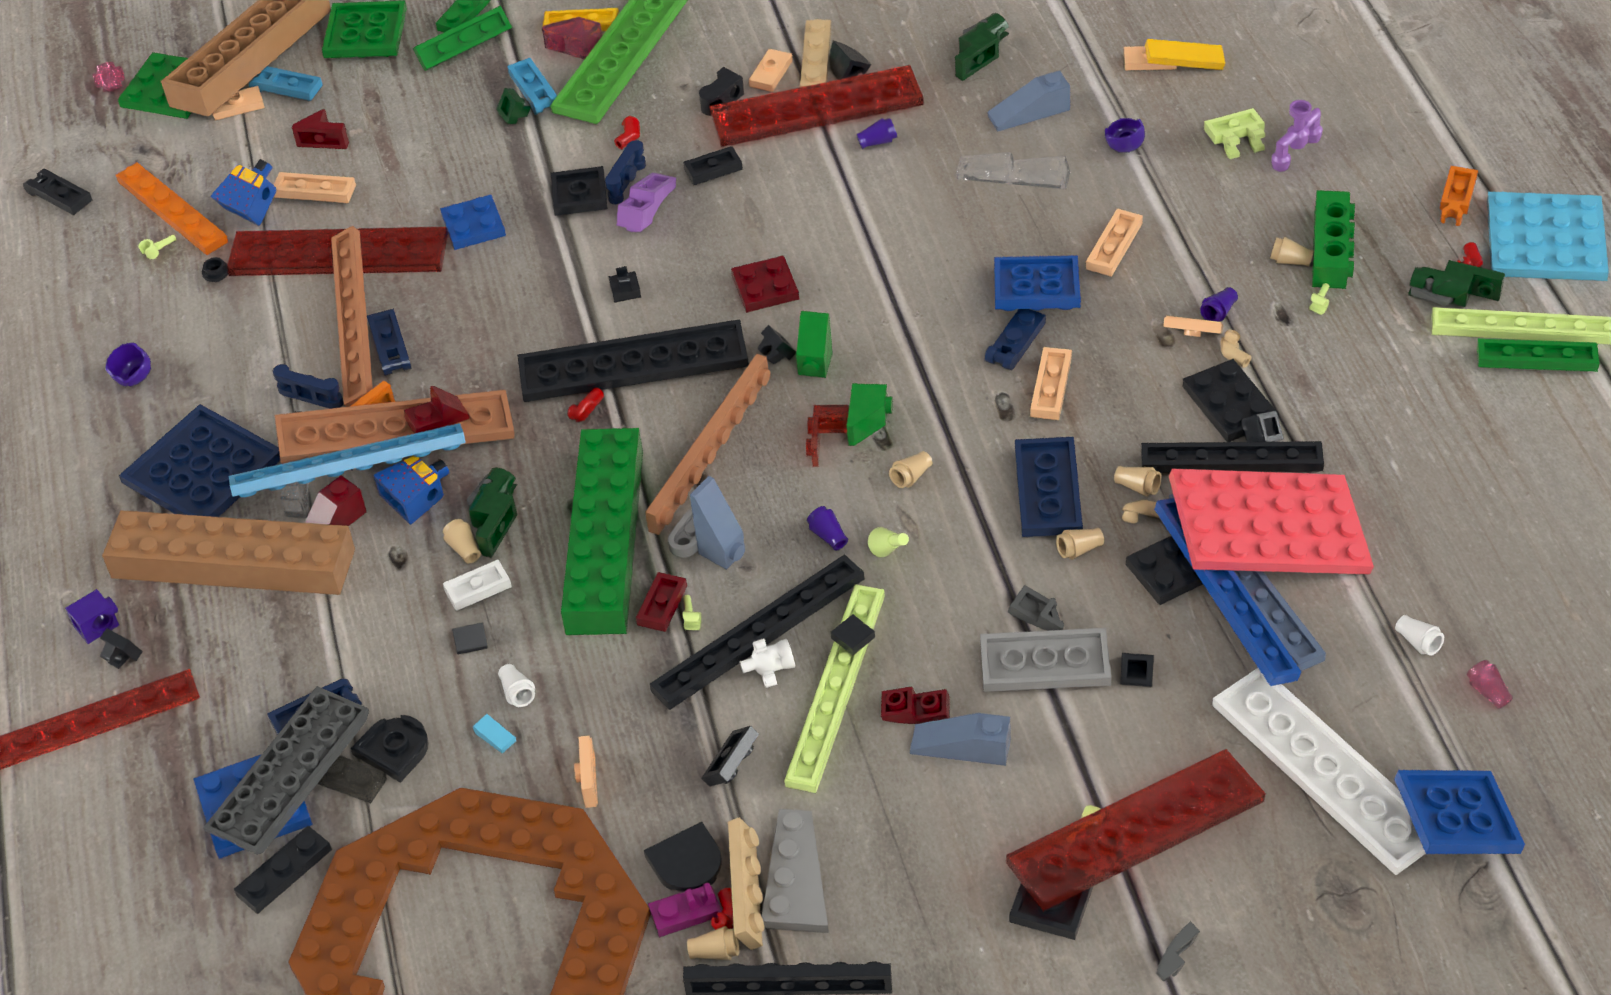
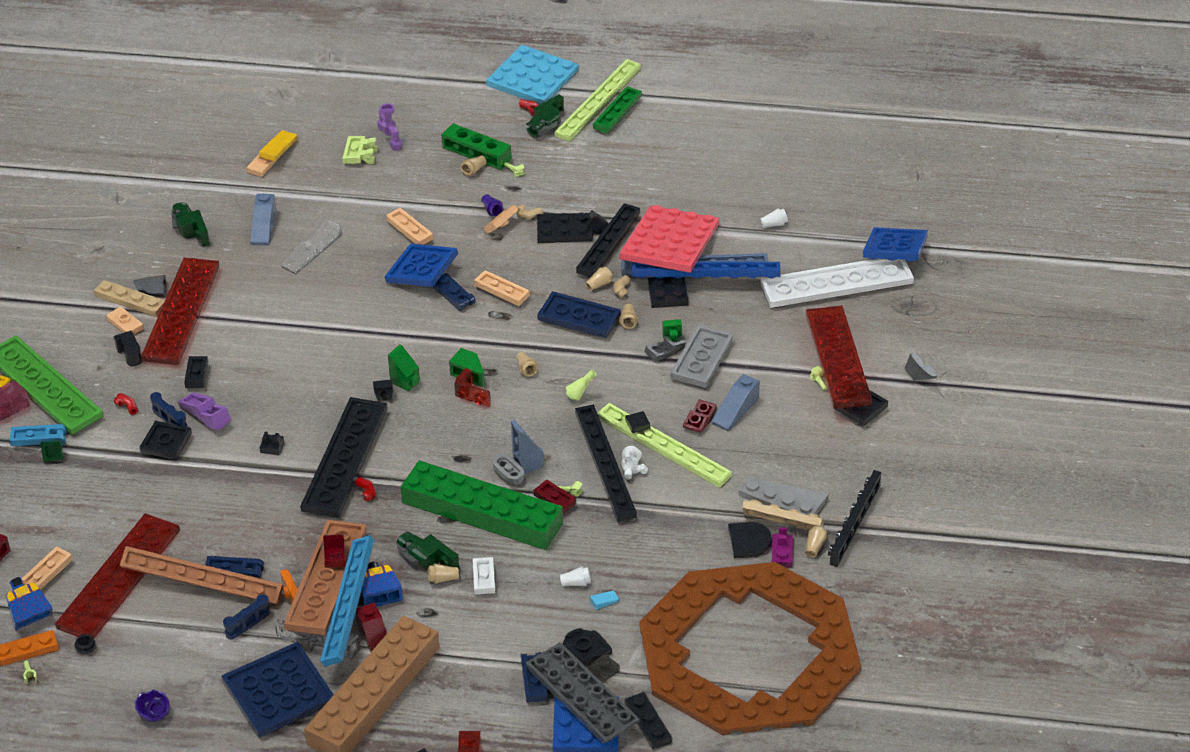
camera: 70 degrees left, 5 degrees down
blue plate [440,195,506,250] -> none
black slope [452,622,488,655] -> none
light nougat plate [574,735,598,808] -> none
nougat plate [645,354,770,535] -> none
black plate [701,726,759,787] -> none
red arm [711,888,734,930] -> none
dark red plate [731,255,799,313] -> none
dark purple cone [807,506,848,551] -> none
dark purple cone [856,118,897,149] -> none
dark purple hair [1105,118,1145,153] -> none
black slope [1120,653,1154,687] -> none
orange plate [1440,166,1478,226] -> none
clear pink cone [1467,660,1513,709] -> none
none -> green tile [662,319,682,342]

